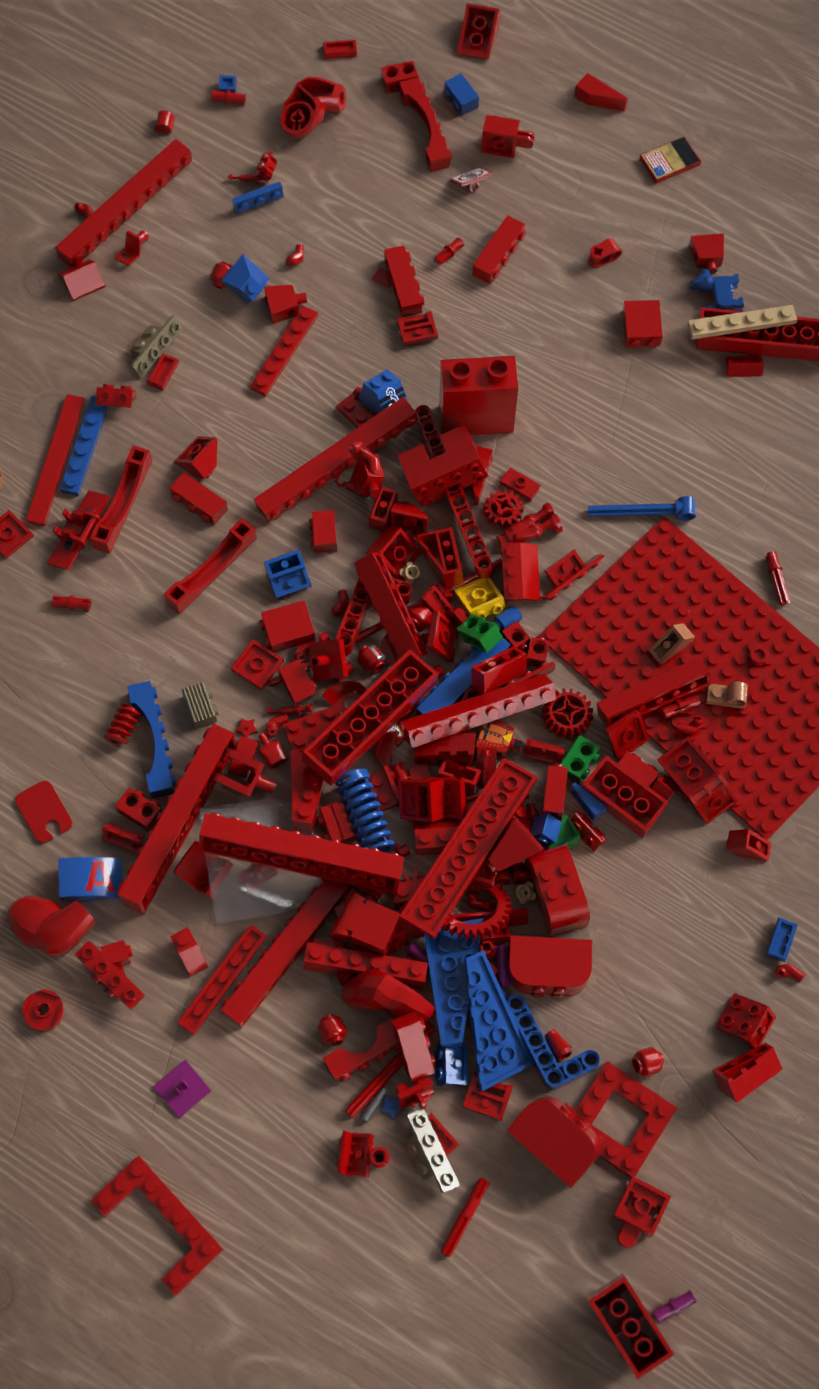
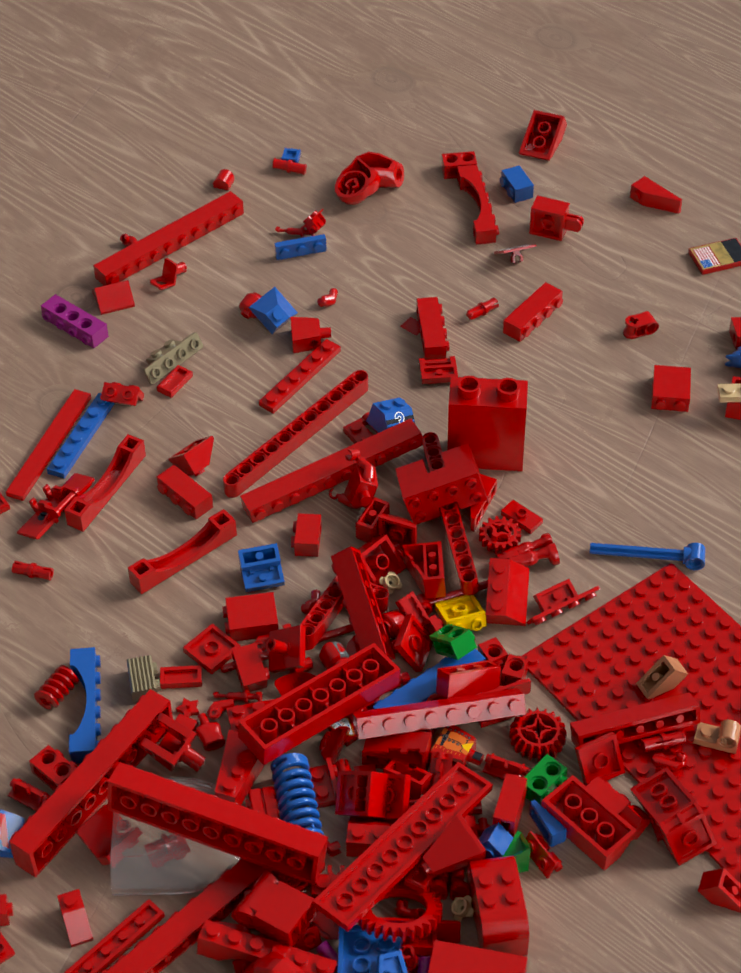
camera: 10 degrees right, 20 degrees down
red tile [323,39,357,59] -> none
blue brick [494,606,522,632] -> none
none -> magenta brick [41,294,109,348]
none -> red tile [160,665,202,689]
none -> red beam [223,370,368,498]

